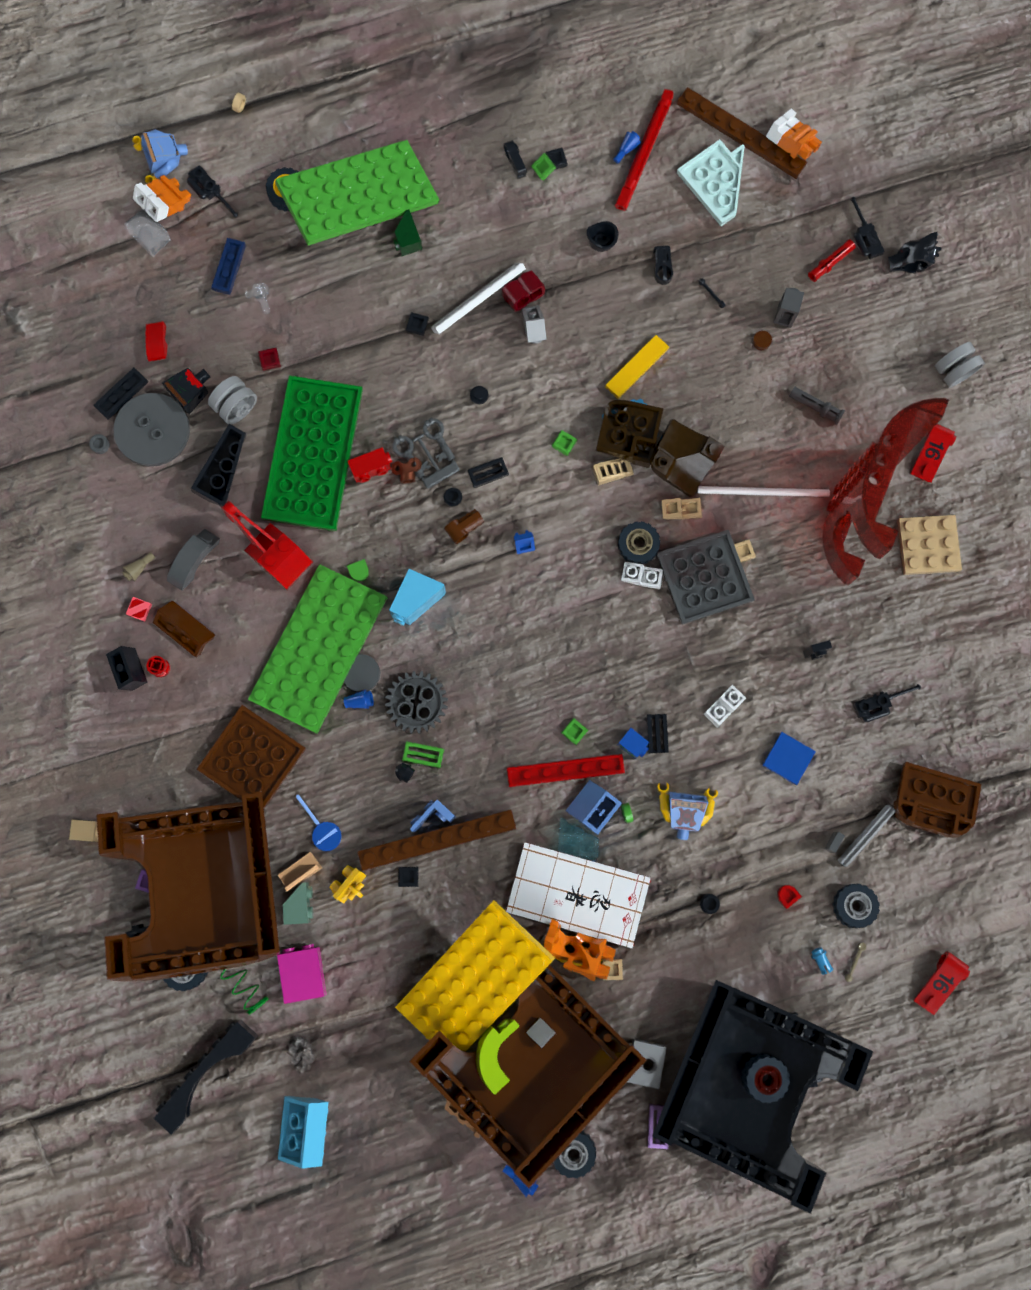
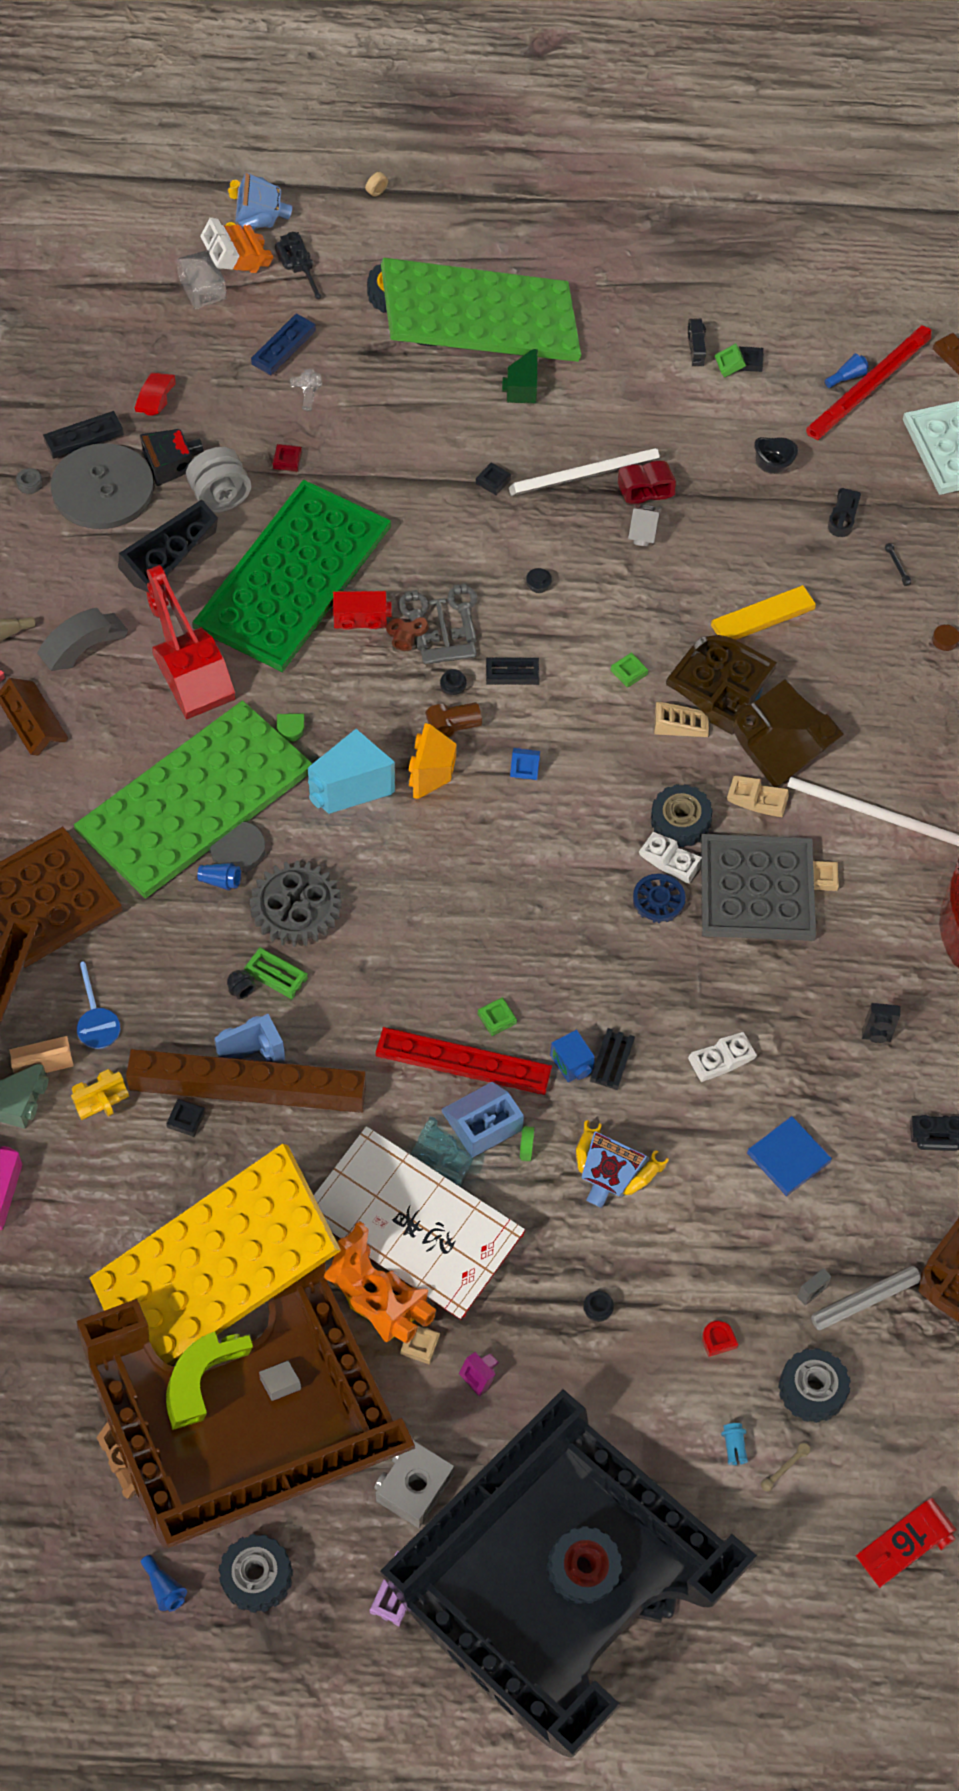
camera: 20 degrees right, 20 degrees down
none -> light orange slope [409,723,457,799]
none -> magenta tile [459,1352,499,1396]
none -> dark blue wheel [633,874,686,923]

